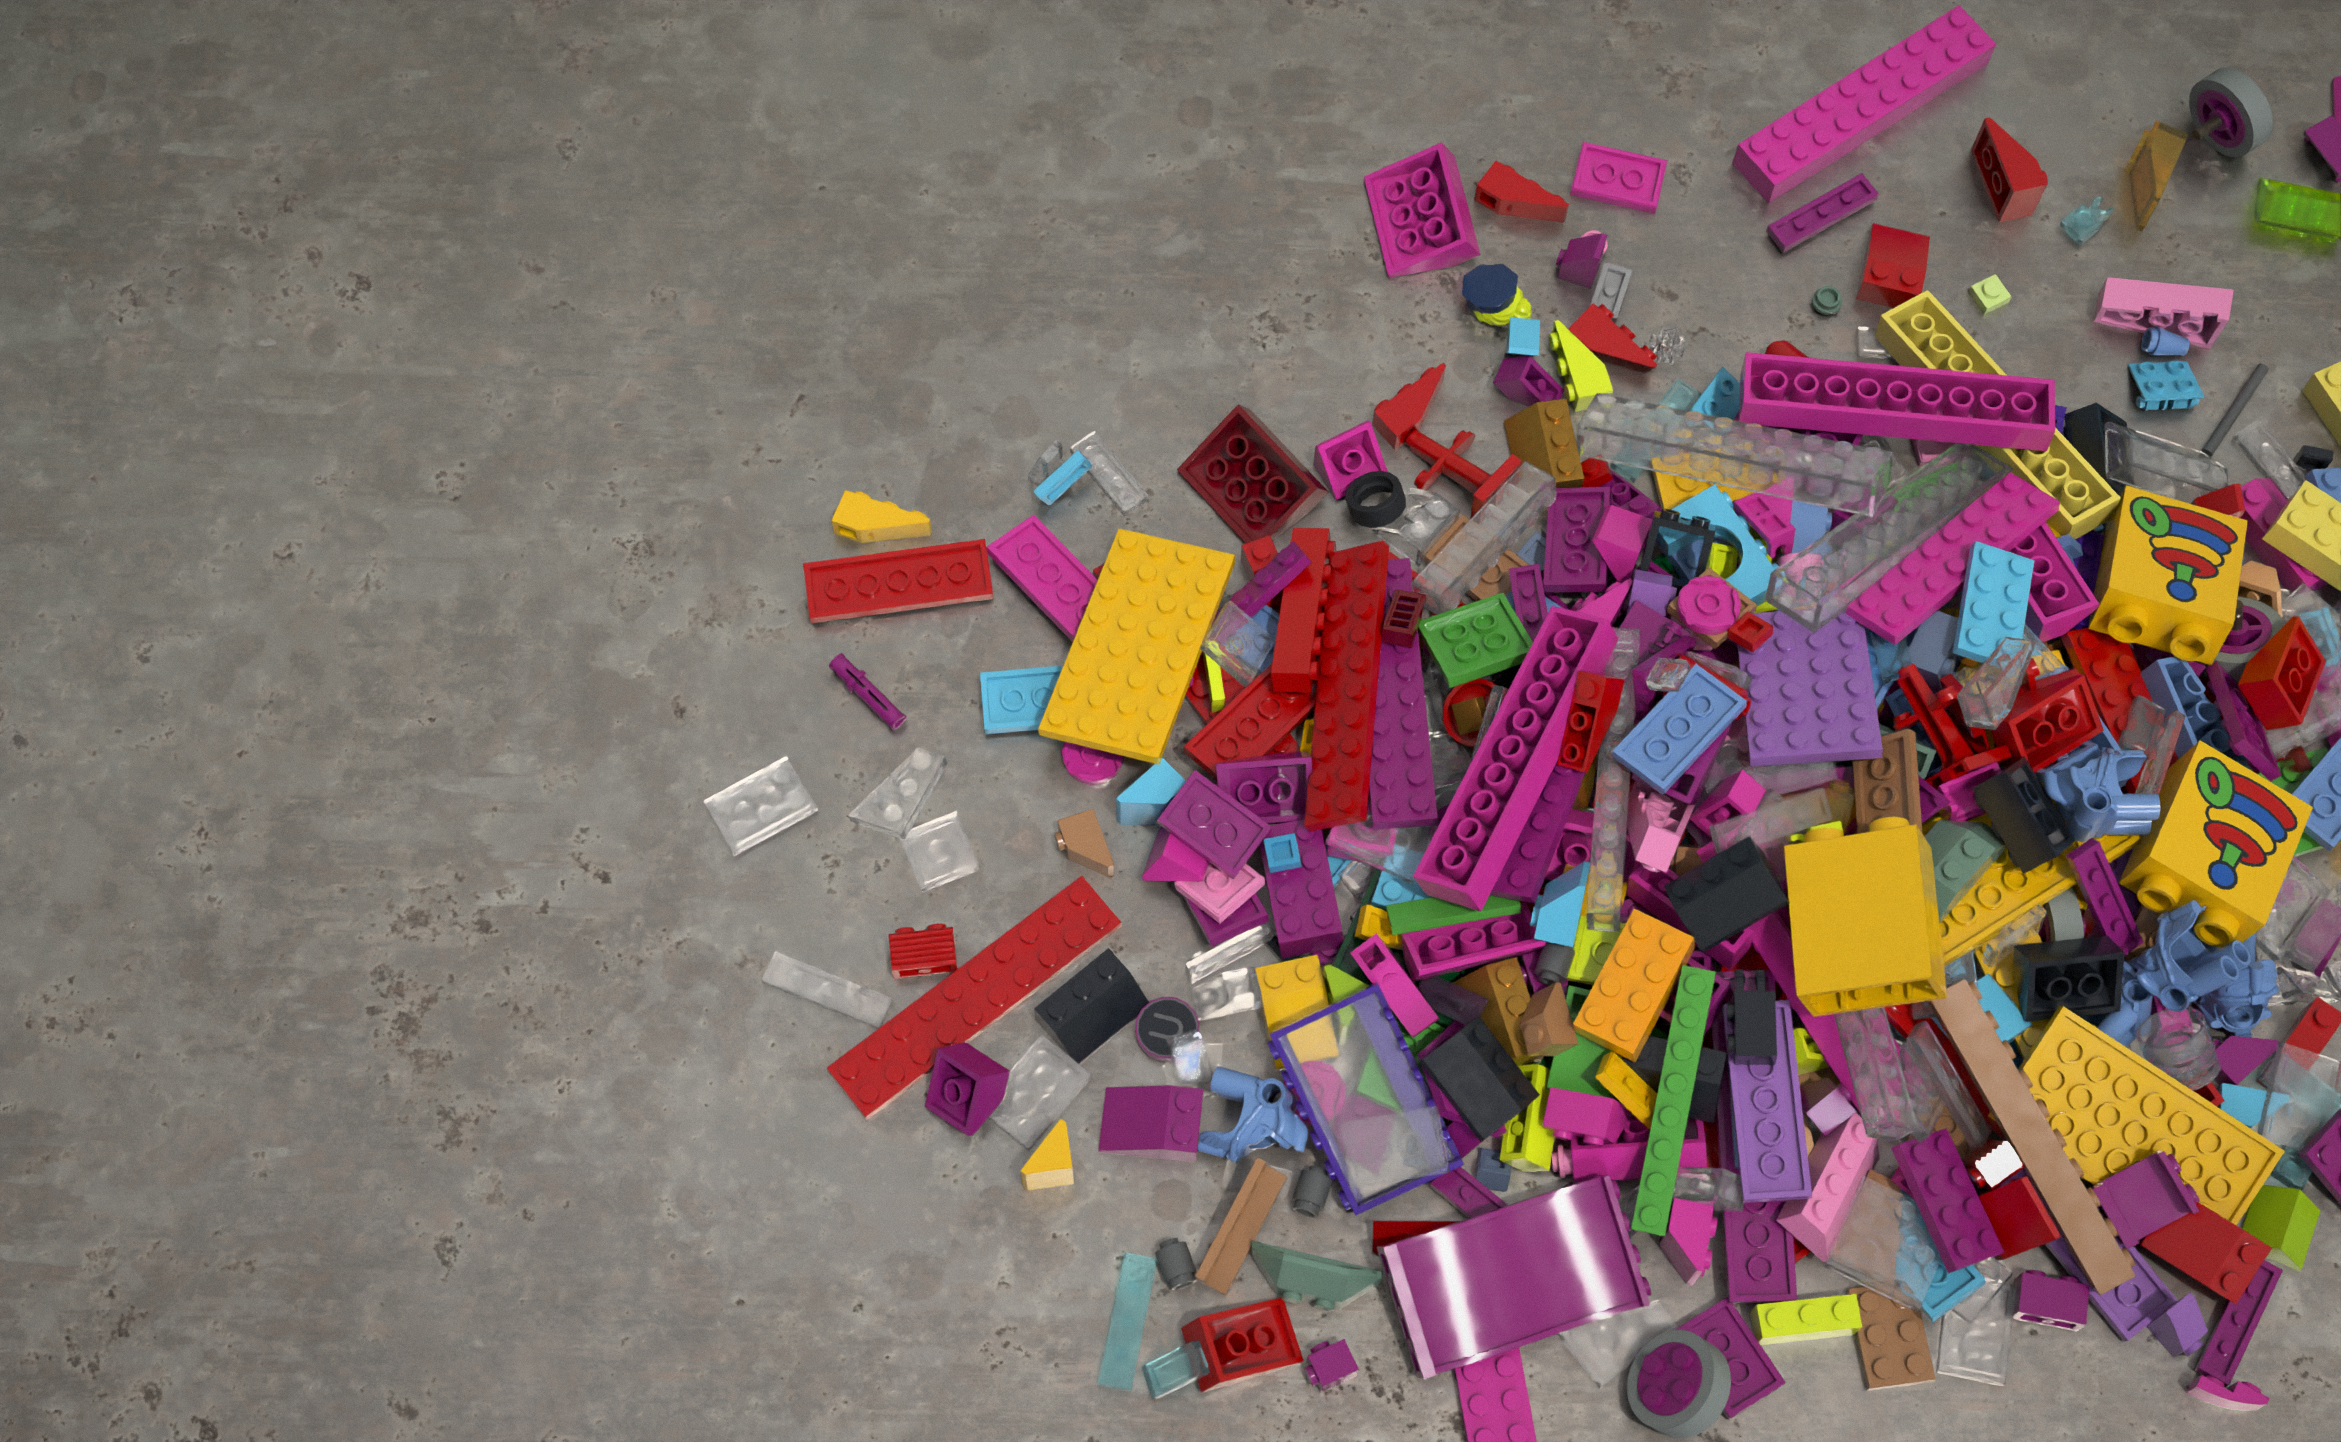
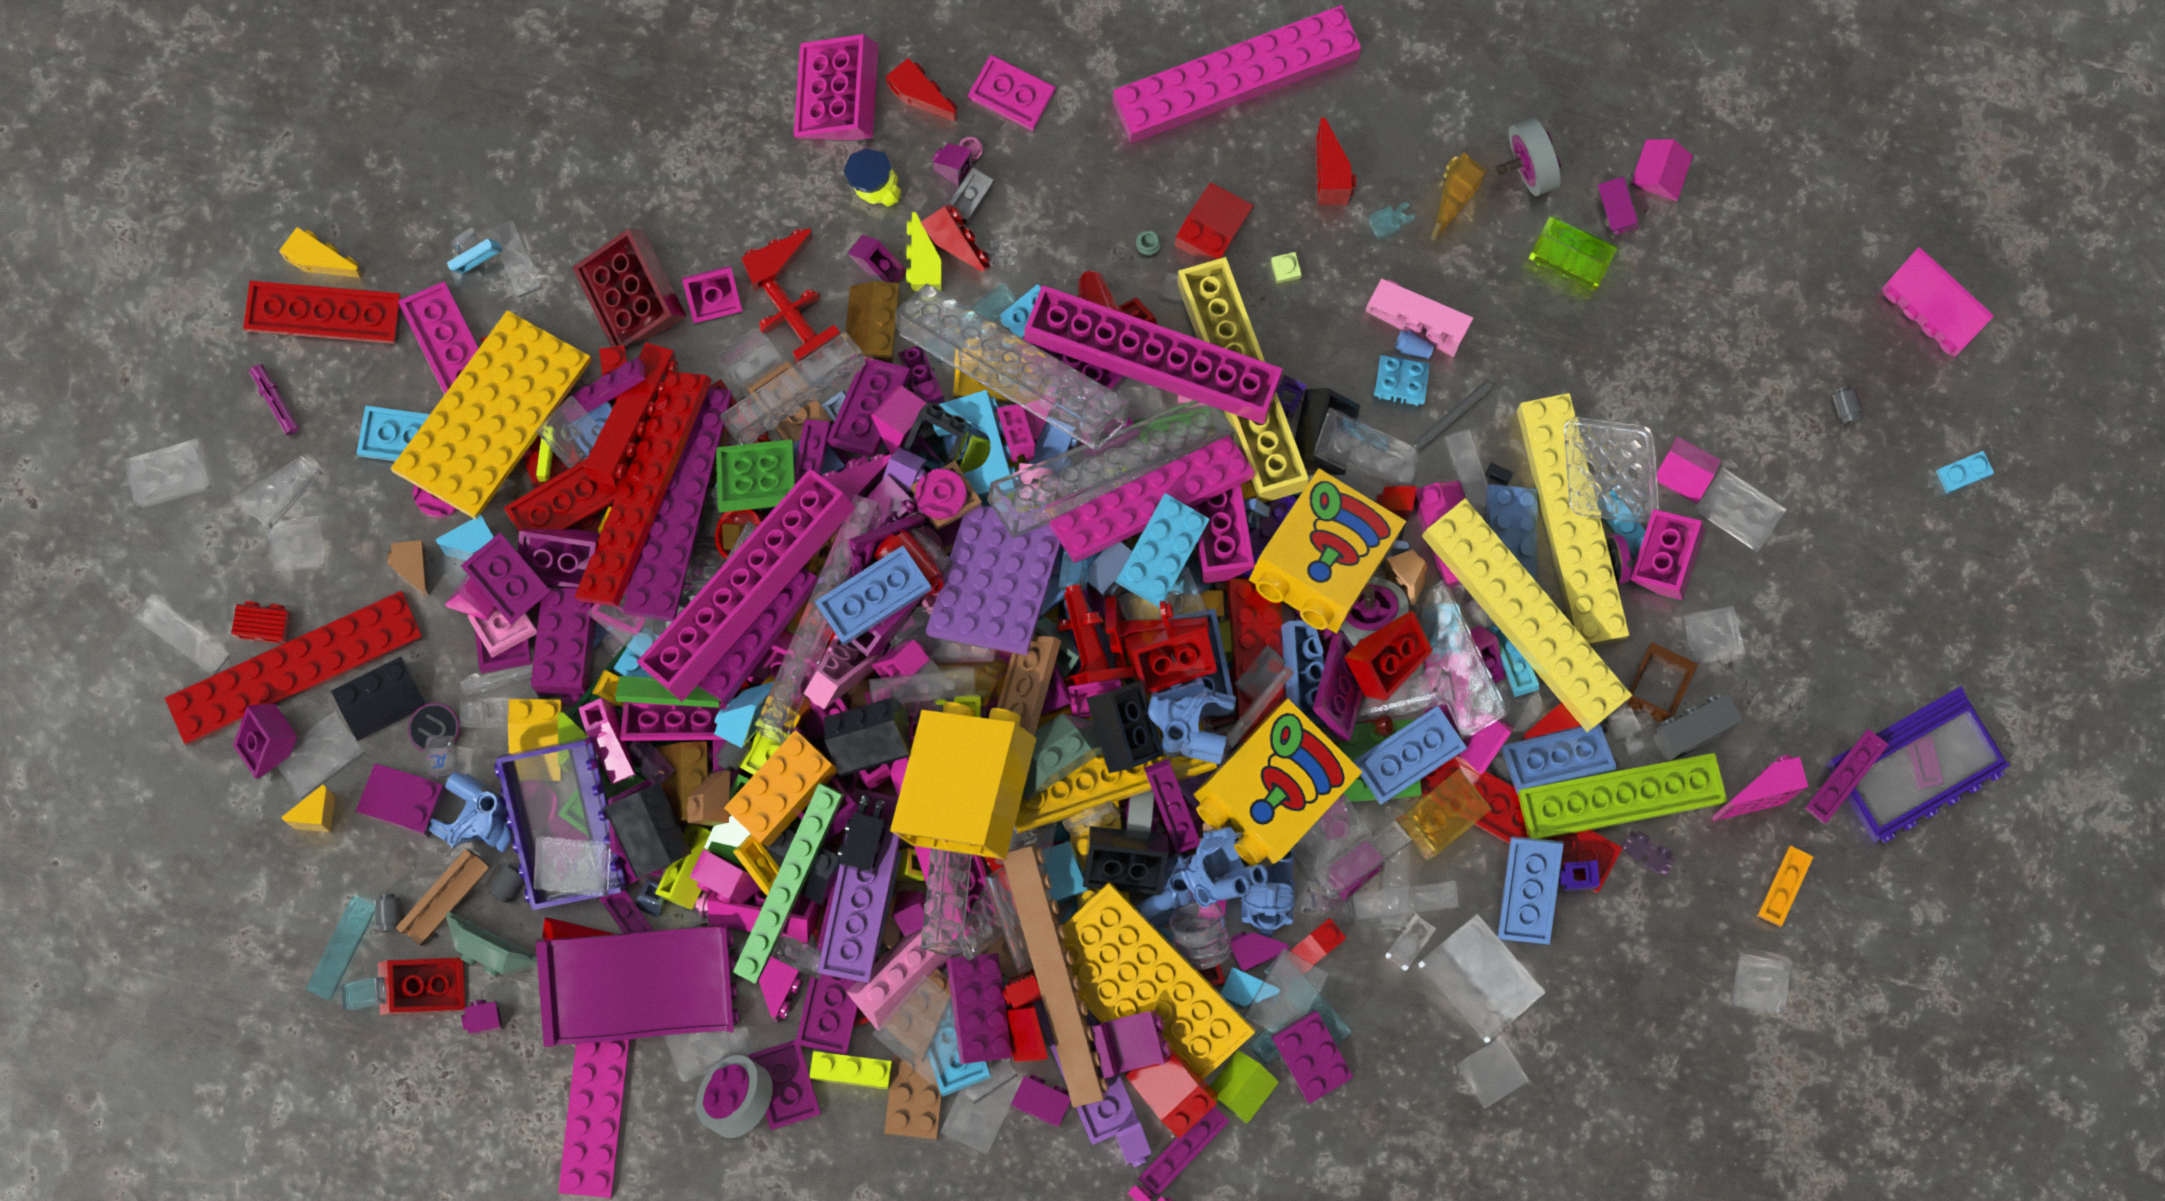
camera: 10 degrees right, 10 degrees up
dark azure plate [1263,833,1302,873] -> none
black tyre [1345,471,1406,528] -> none
dark red slope [1382,589,1426,648] -> none
medium azure slope [1505,317,1540,356] -> none
red slope [1557,670,1625,773] -> none
red plate [1581,452,1613,487] -> none
clear plate [1646,658,1691,692] -> none
red plate [1728,611,1773,653] -> none
magenta plate [1766,173,1879,253] -> none
clear slope [1957,637,2035,730] -> none

